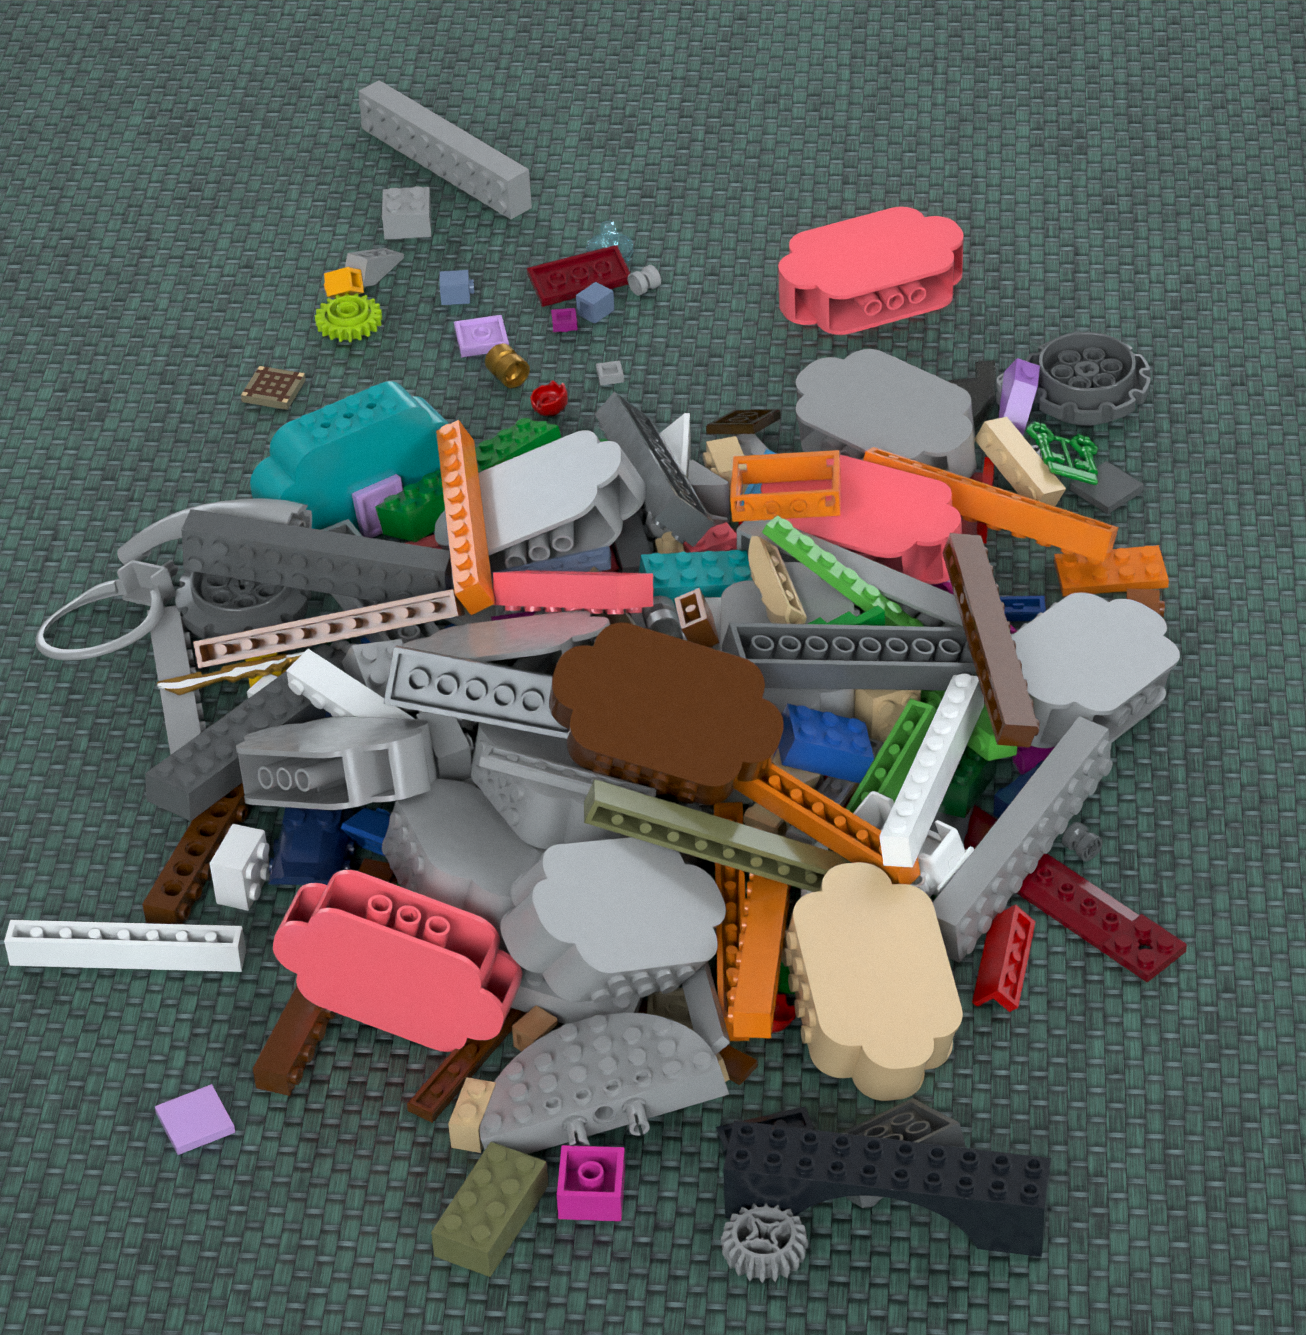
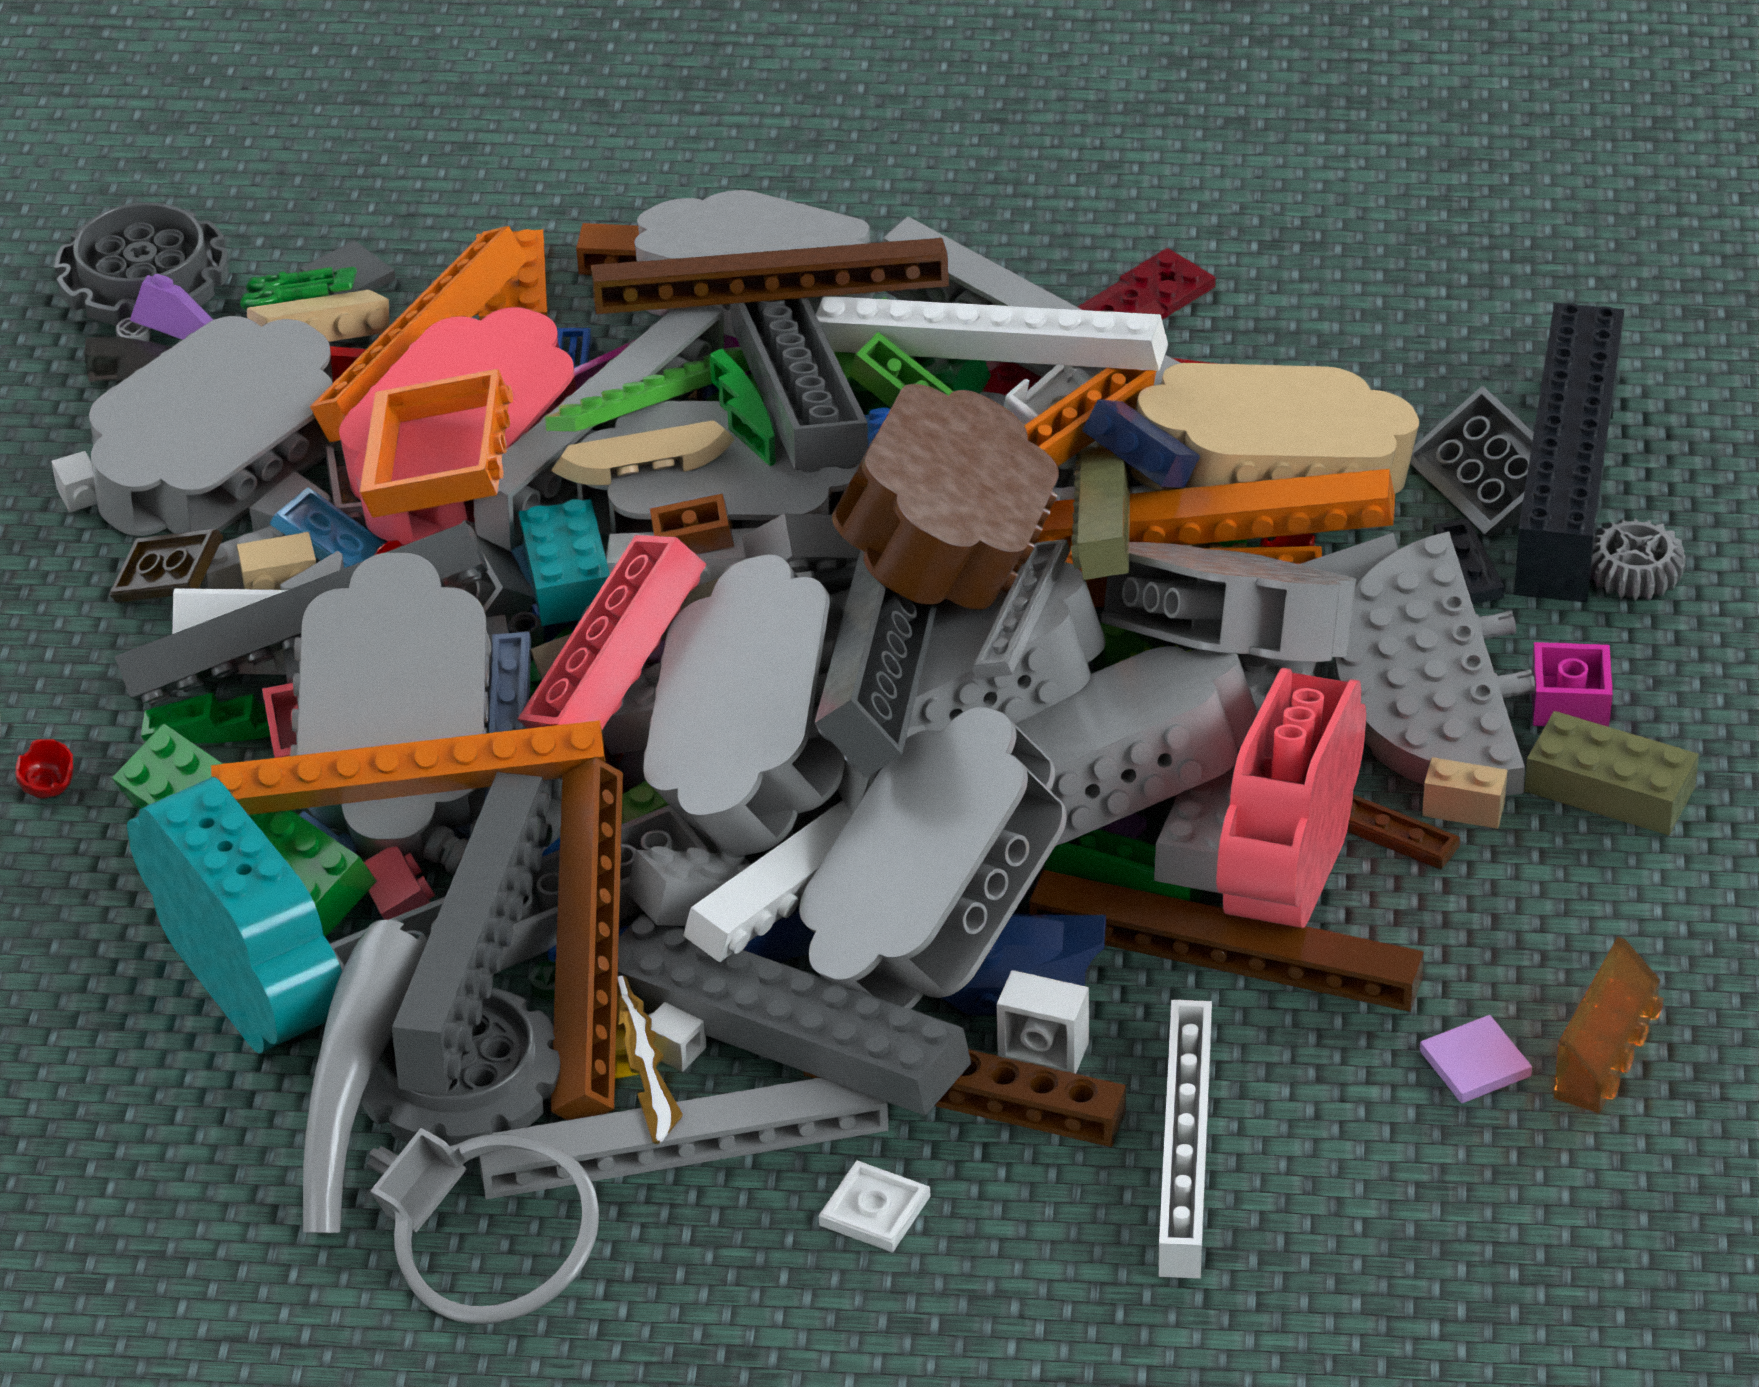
camera: 90 degrees left, 0 degrees up
none -> white tile [818,1160,930,1253]
none -> dark blue brick [1082,399,1200,488]
none -> clear orange slope [1553,937,1664,1114]

